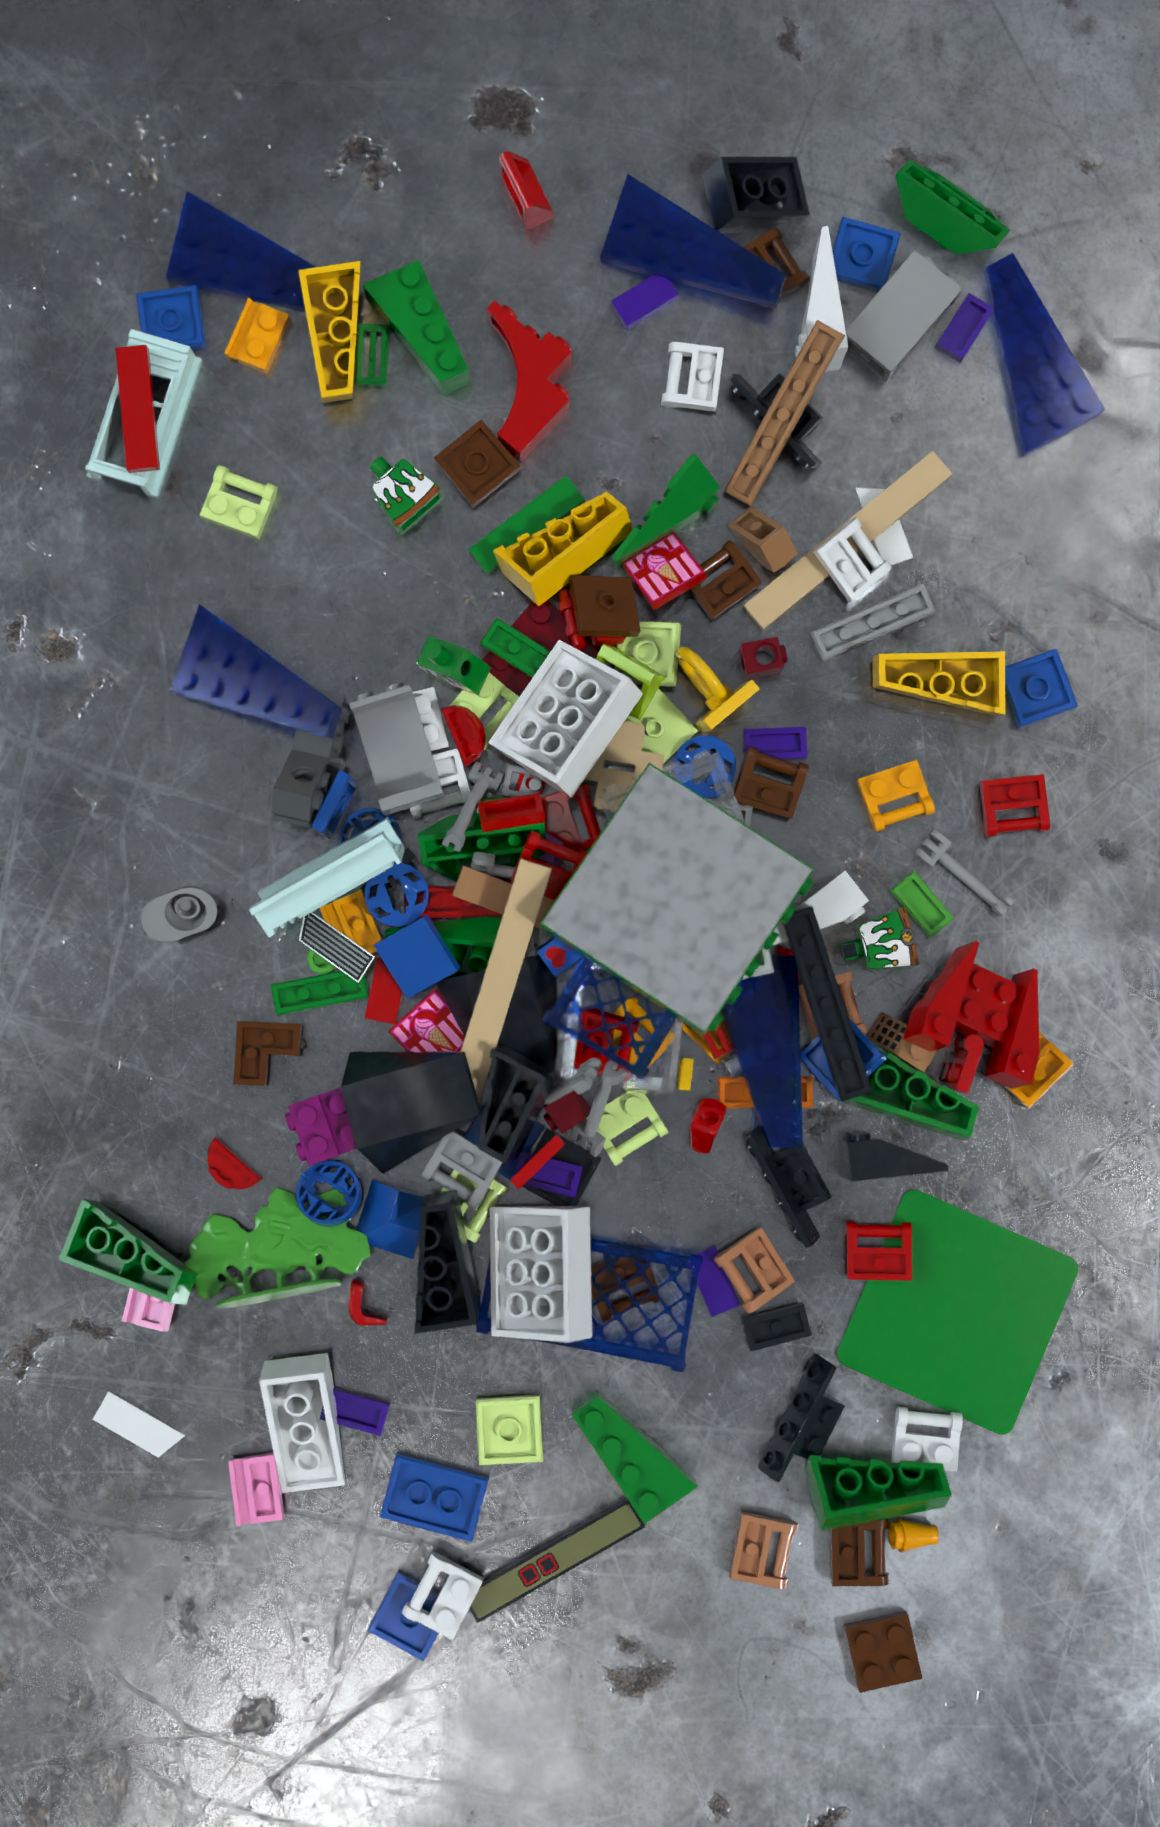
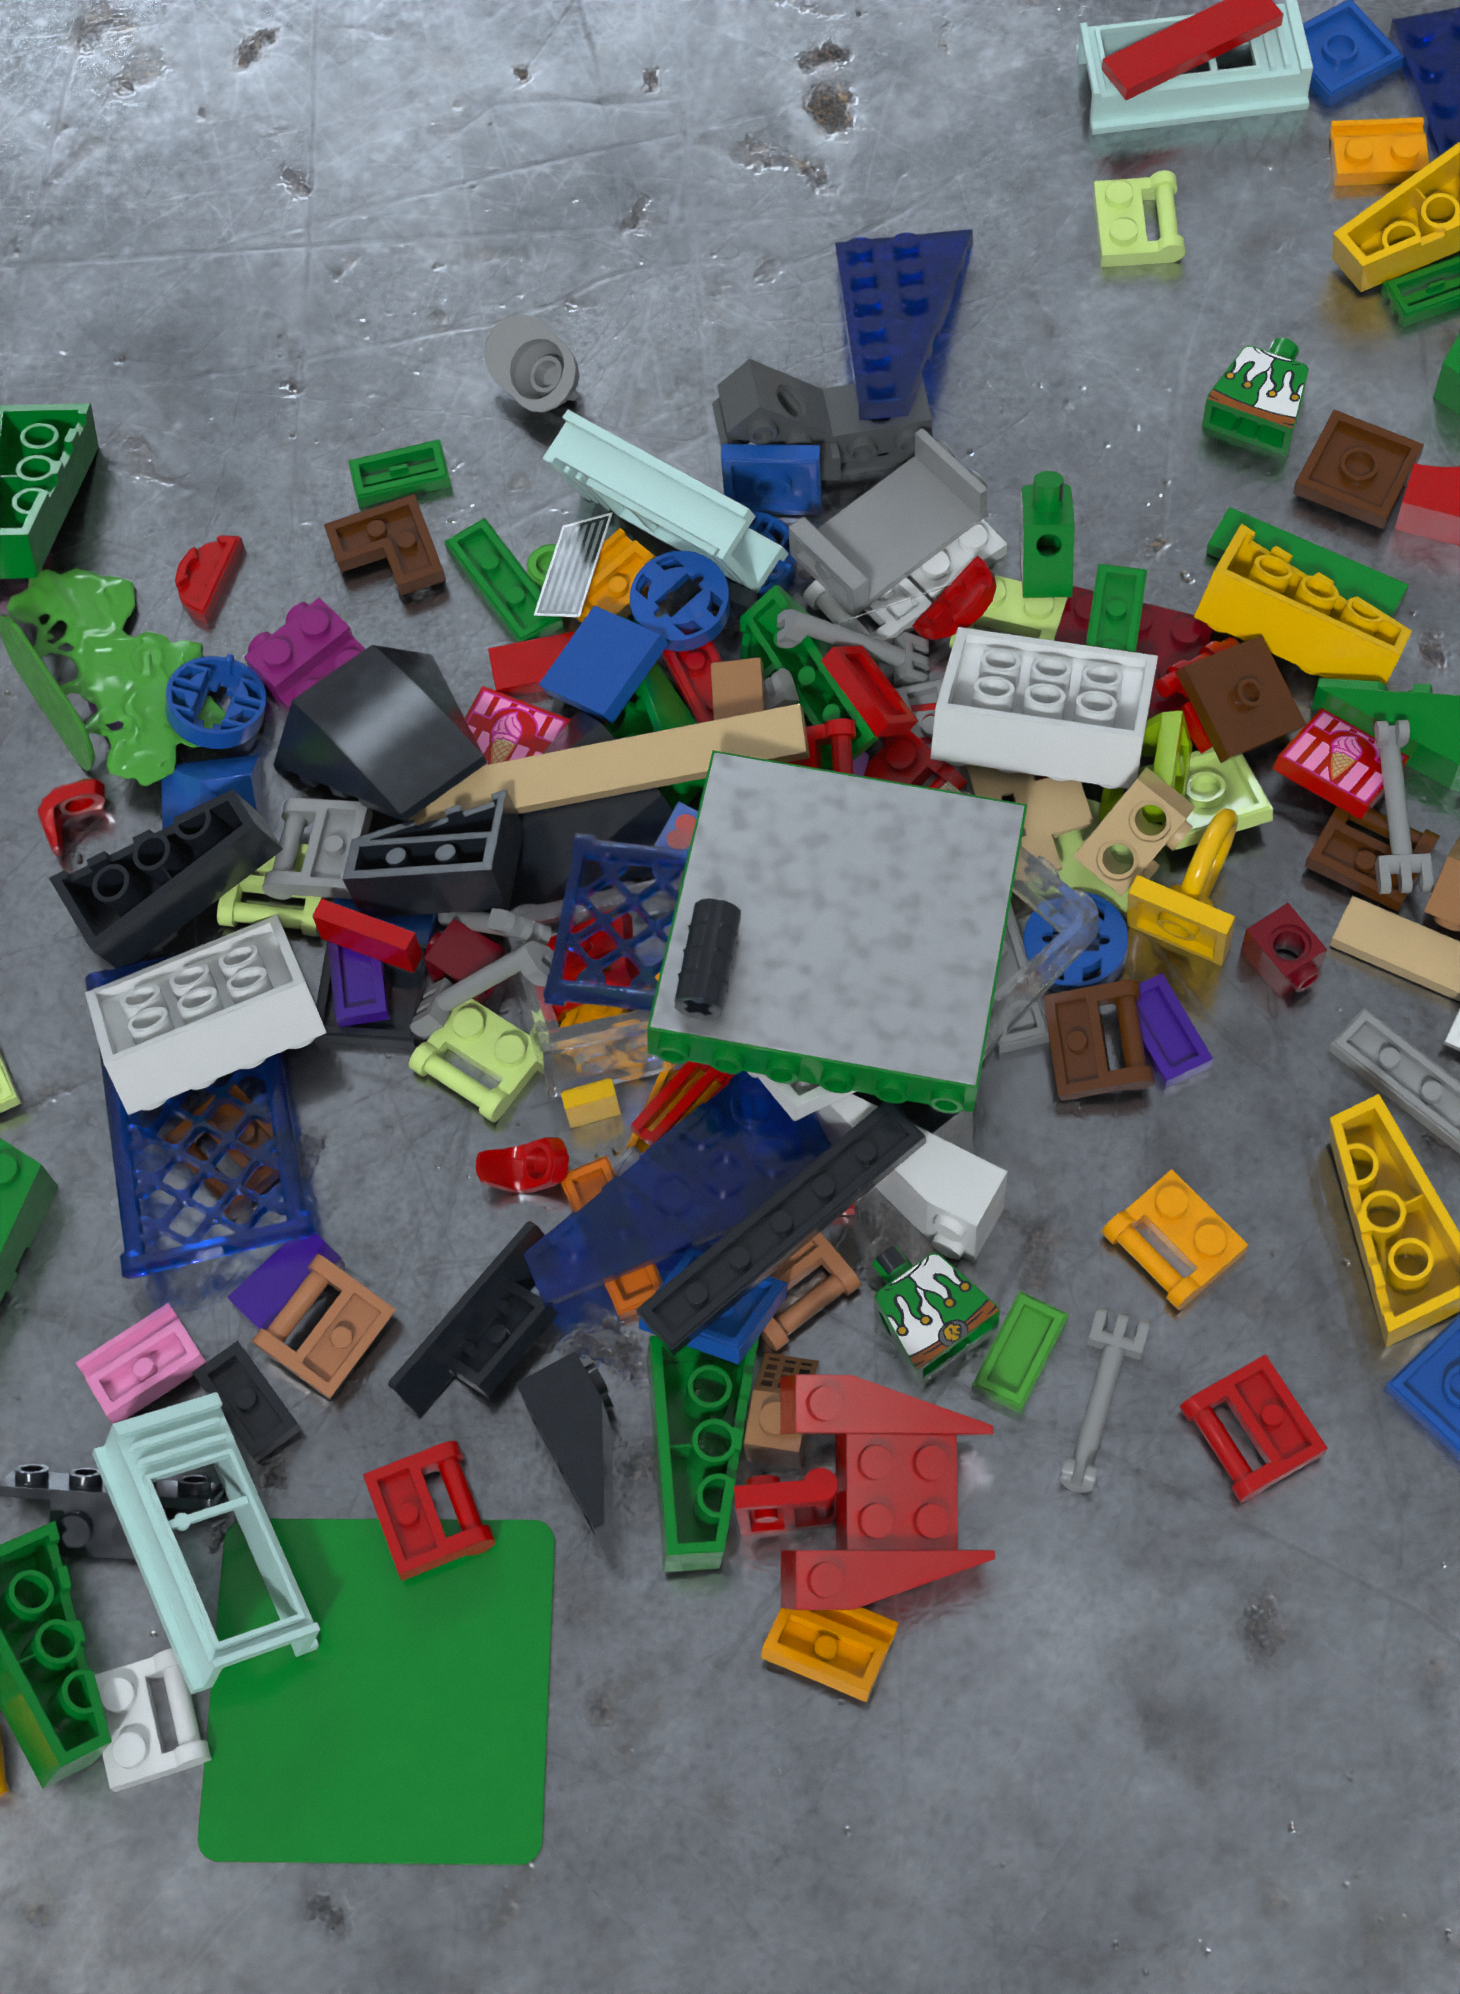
camera: 75 degrees right, 20 degrees down
none -> bright pink plate [75,1302,207,1424]
none -> light aqua piece [92,1392,320,1695]
none -> green tile [348,439,452,508]
none -> black axle [674,898,741,1020]
none -> sticker [836,584,951,625]
none -> tan brick [1073,767,1195,896]
none -> light grey hinge [1374,720,1434,894]

